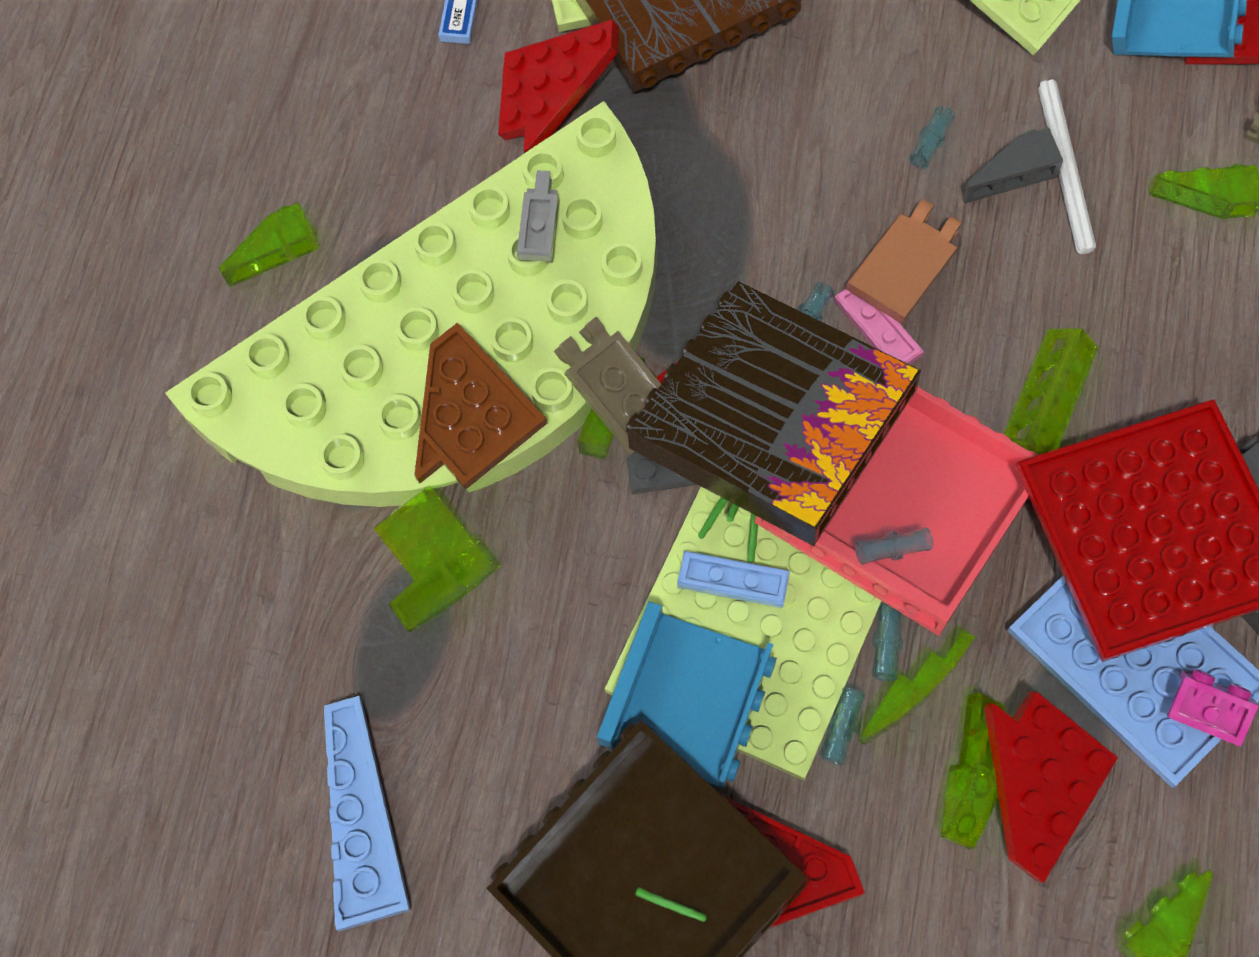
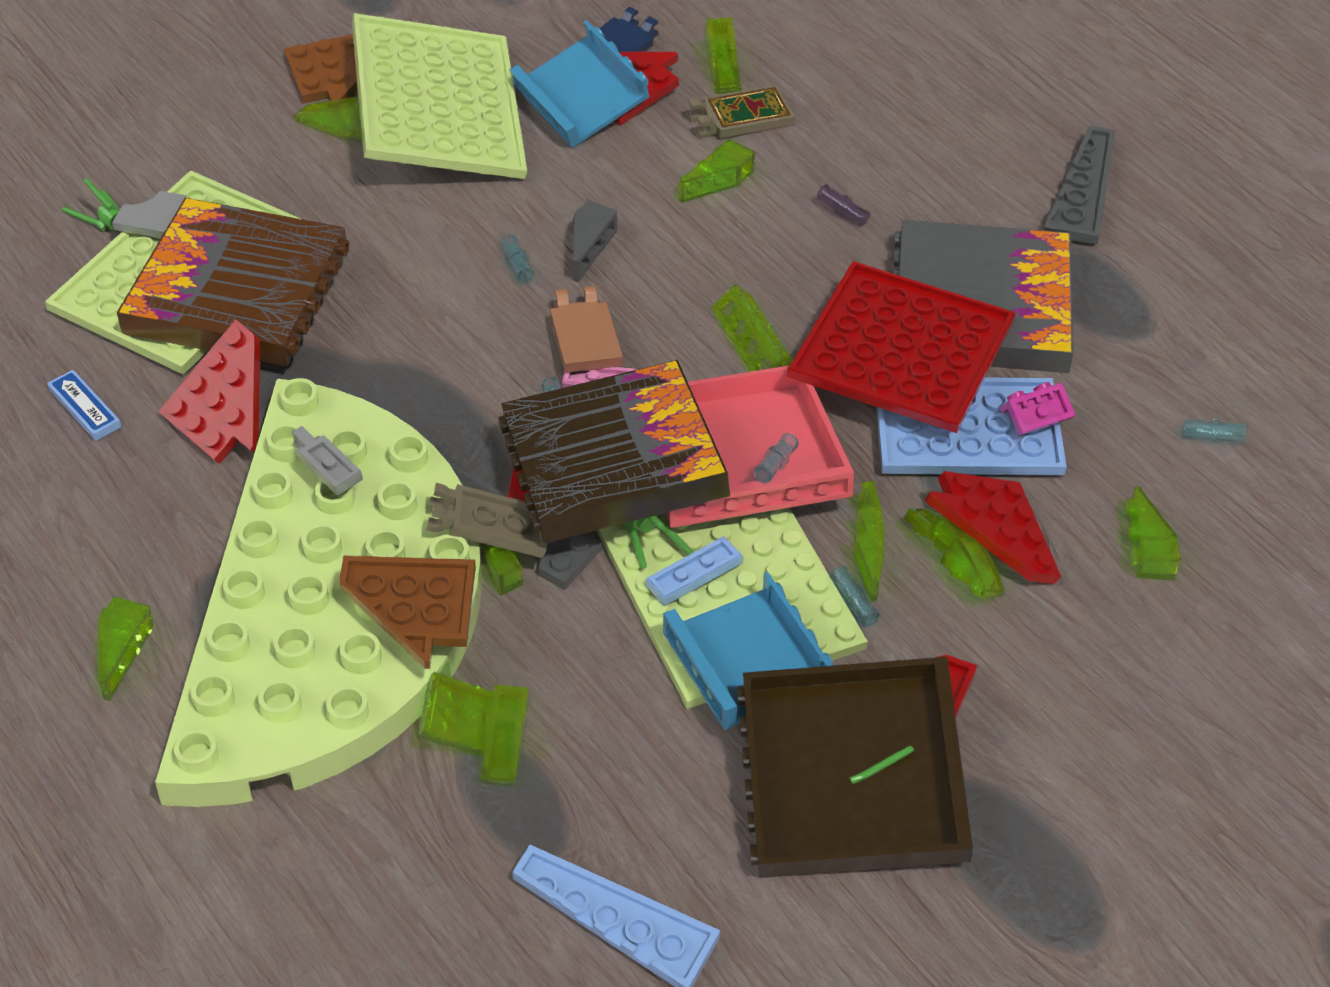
camera: 55 degrees left, 20 degrees down
clear light blue pin [873,605,903,681] -> none
white axle [1038,79,1096,255] -> none

